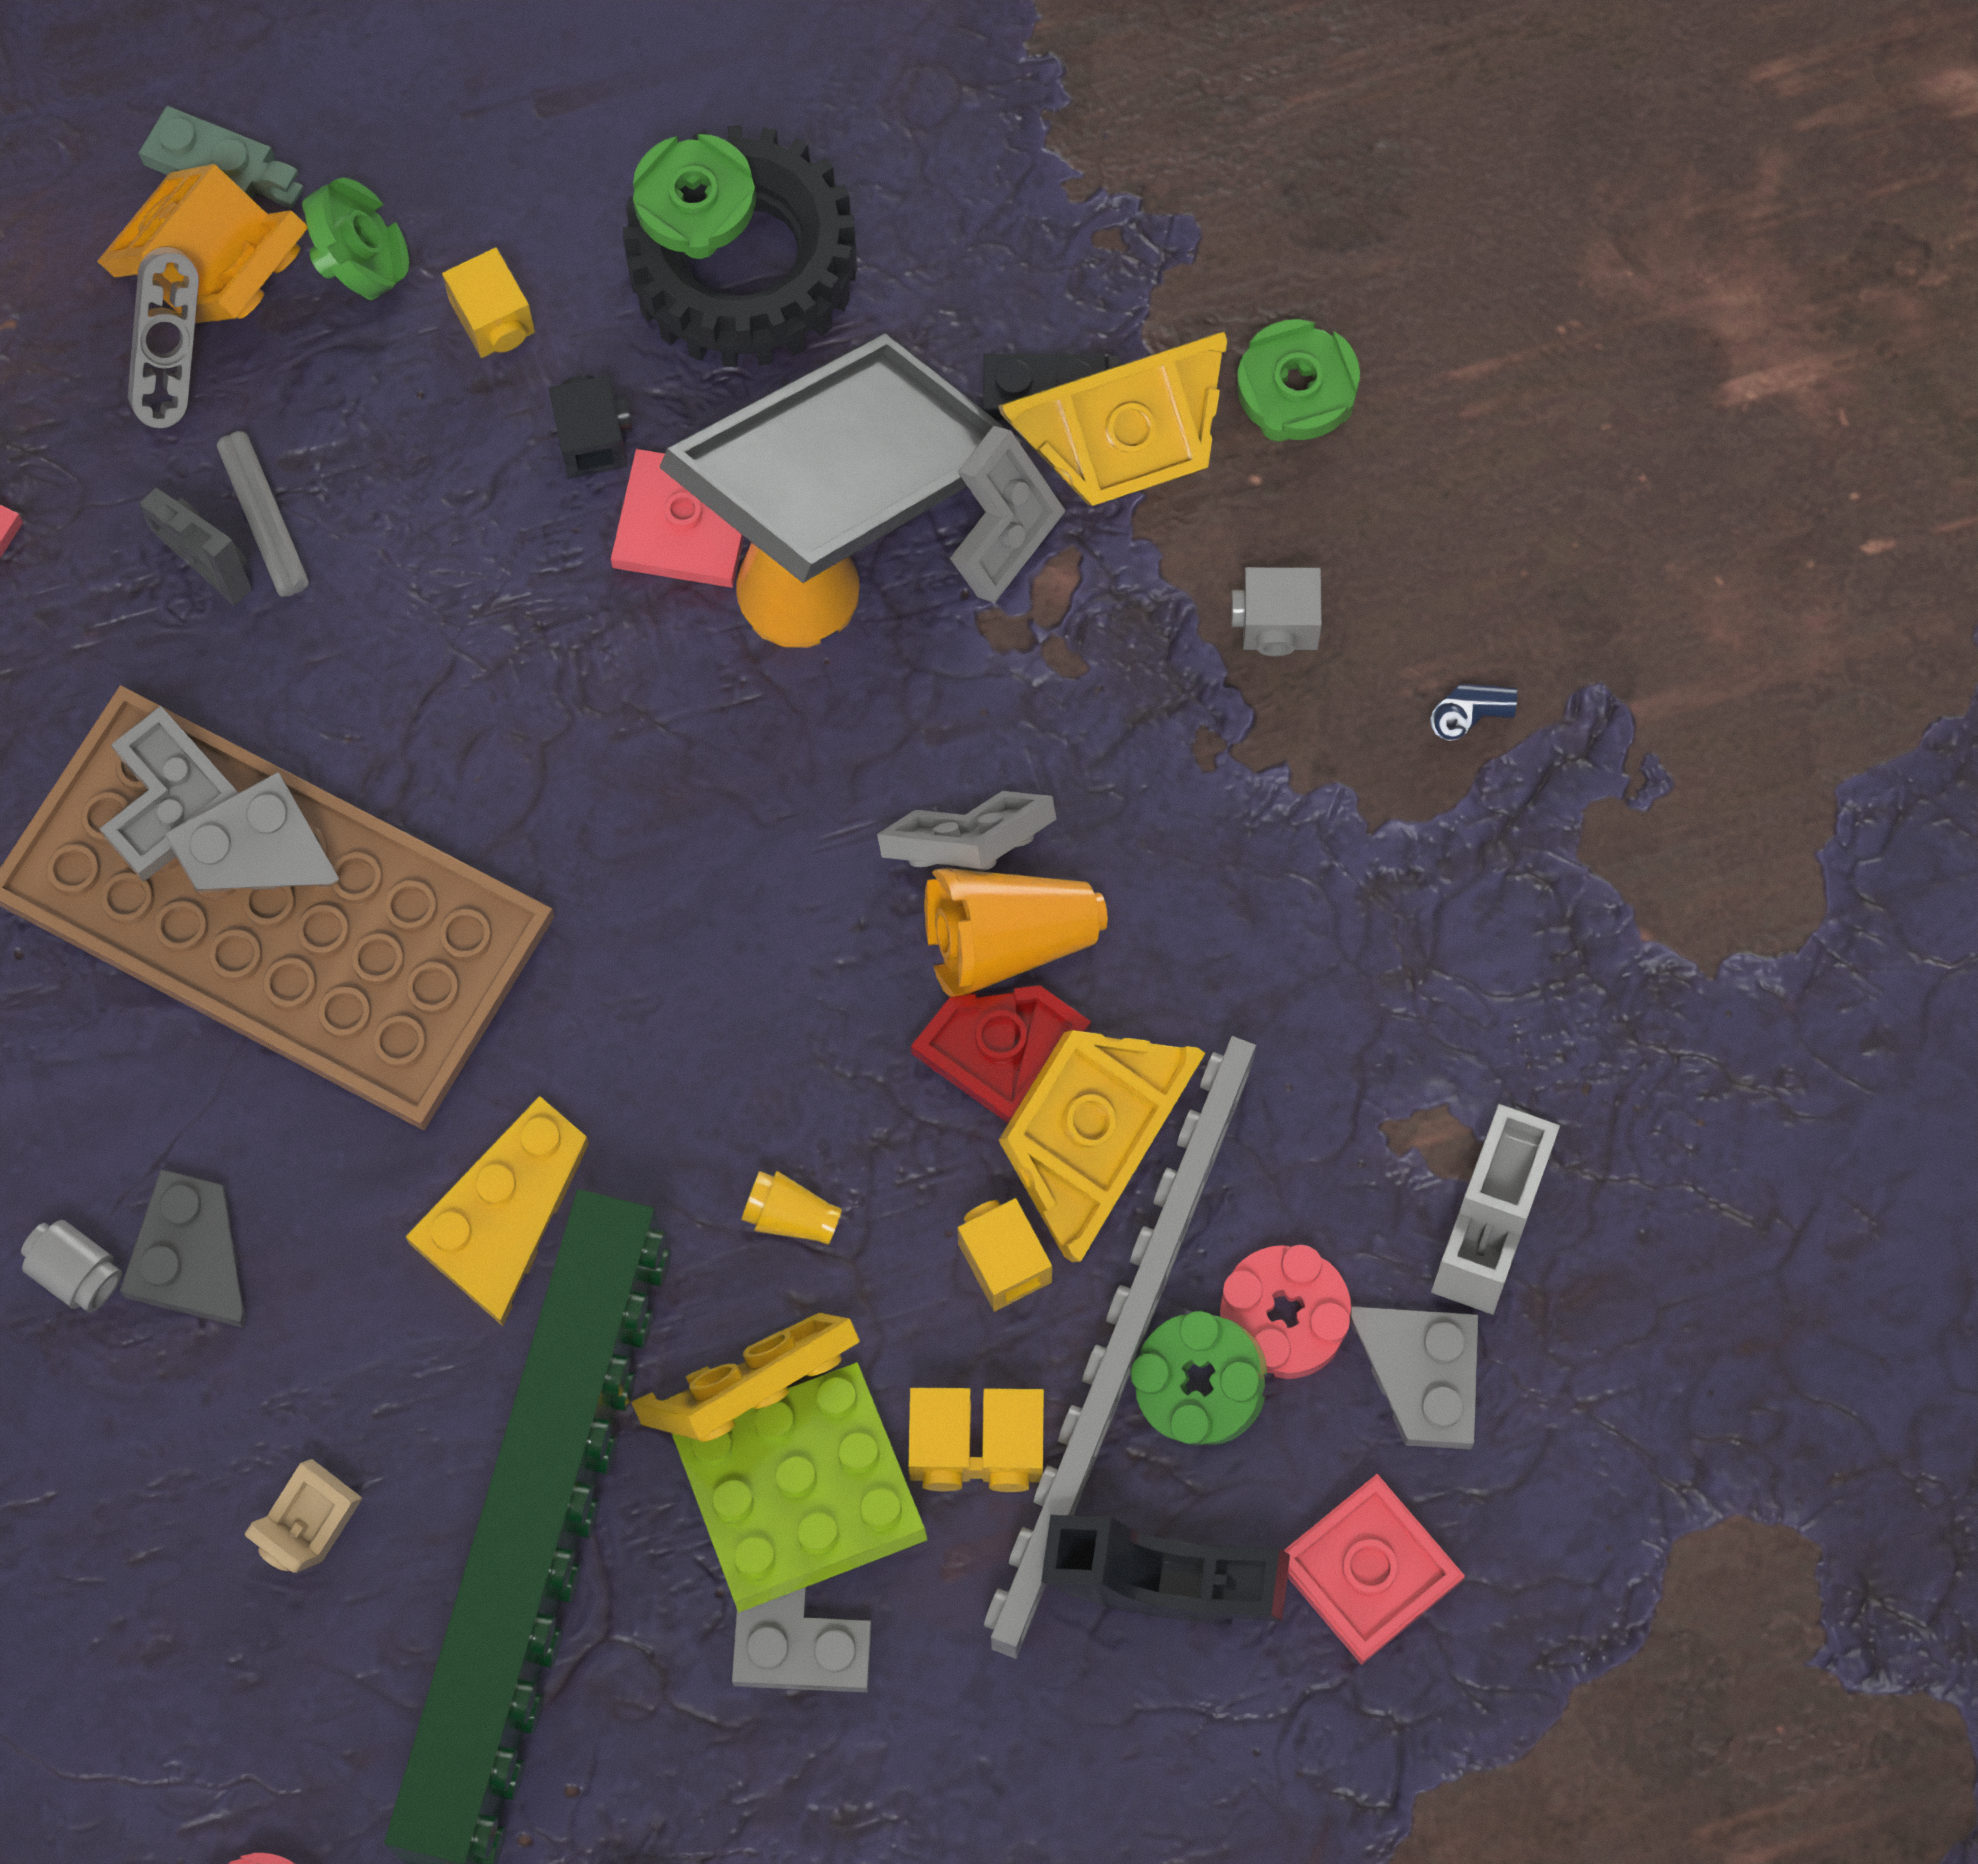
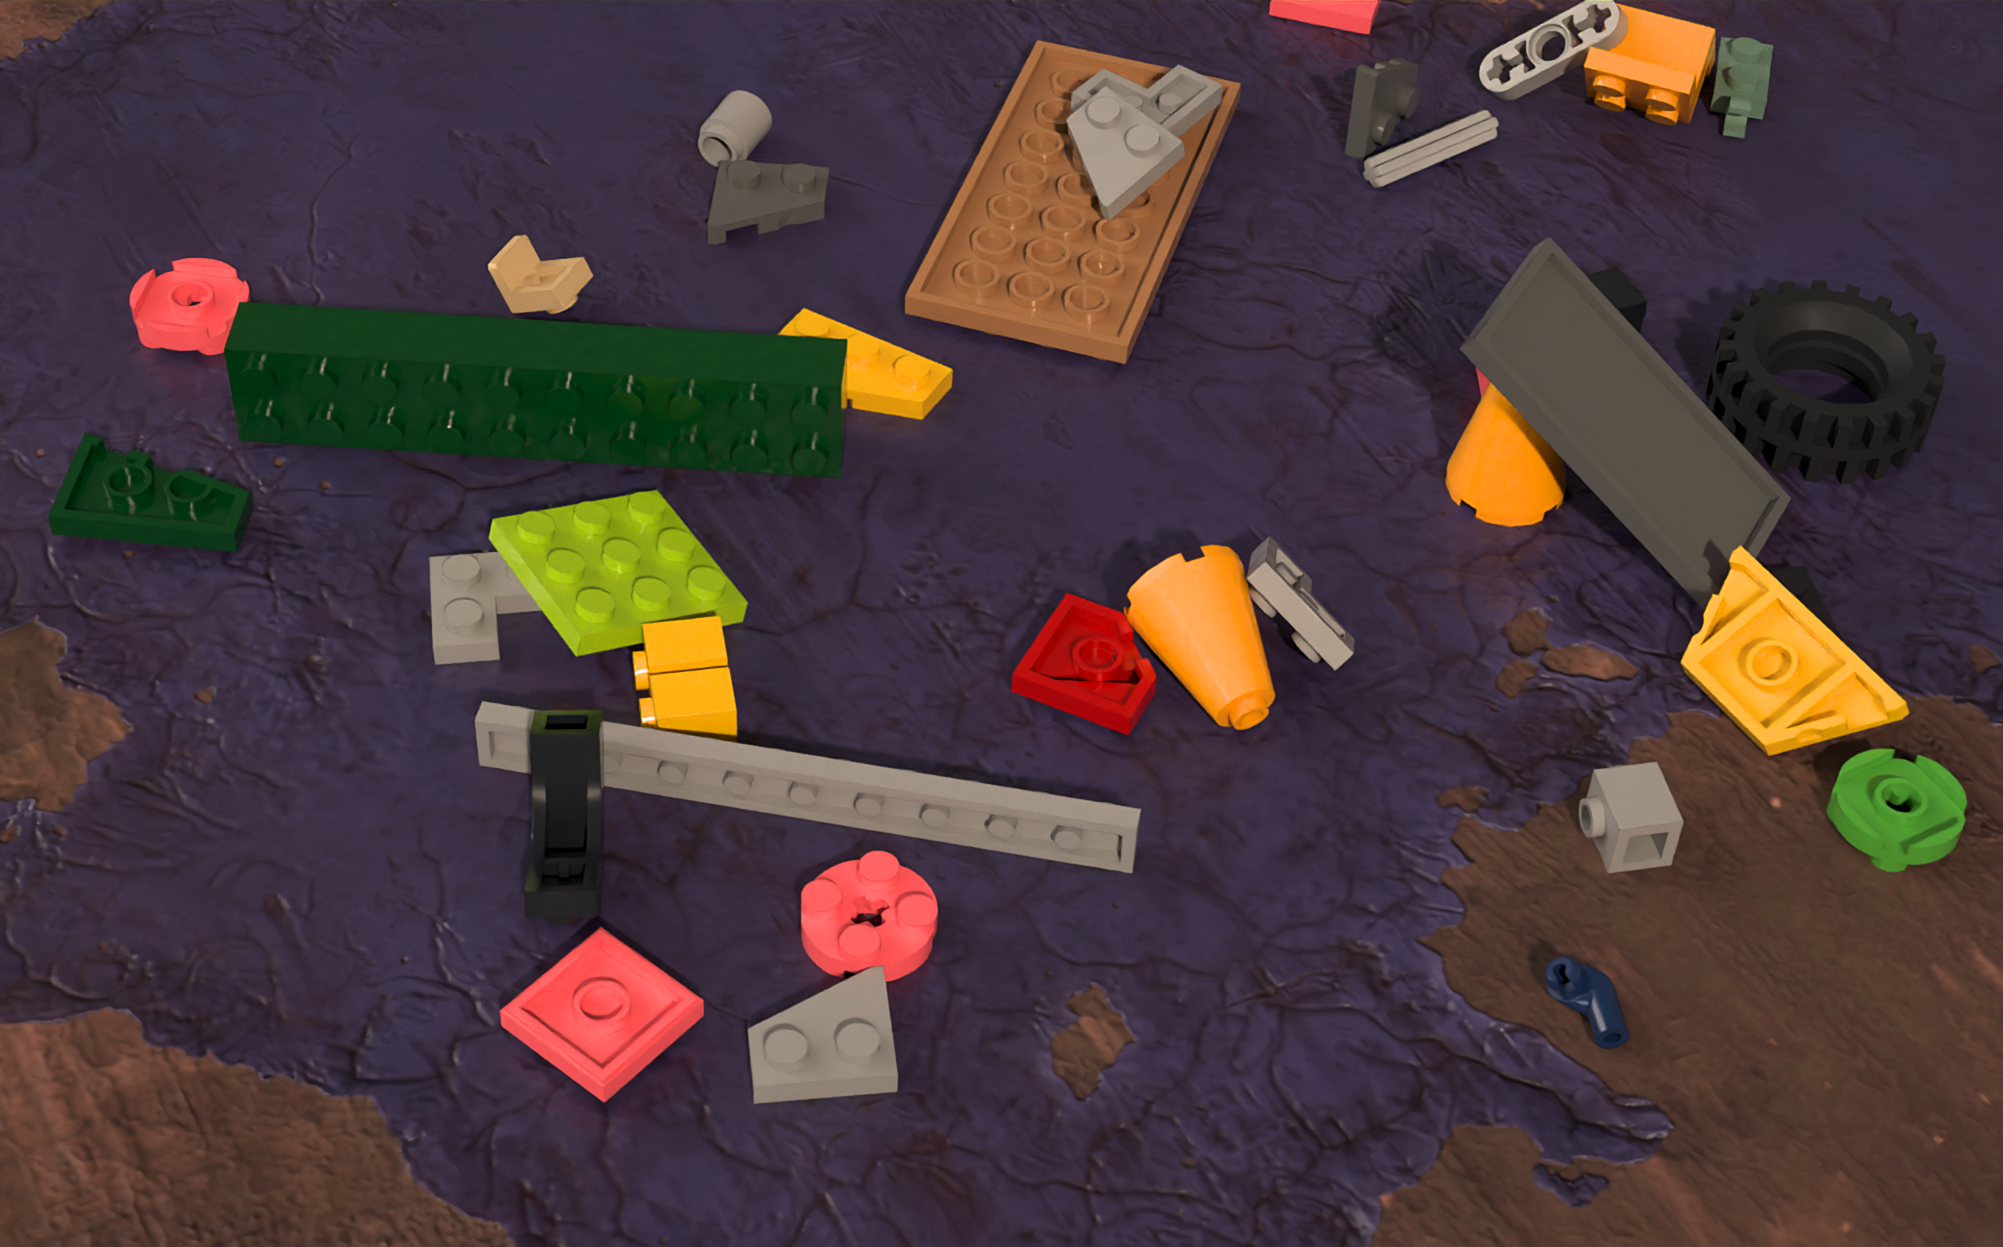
camera: 75 degrees right, 25 degrees down
bright green plate [302,177,409,301] -> none
yellow brick [442,247,535,358] -> none
yellow wing [631,1313,860,1442] -> none
bright green plate [633,134,756,259] -> none
yellow cone [741,1170,842,1245] -> none
light grey plate [950,426,1066,603] -> none
yellow brick [957,1198,1052,1312] -> none
yellow wing [998,1030,1205,1262] -> none
bright green plate [1131,1311,1267,1446] -> none
light grey slope [1431,1104,1560,1315] -> none

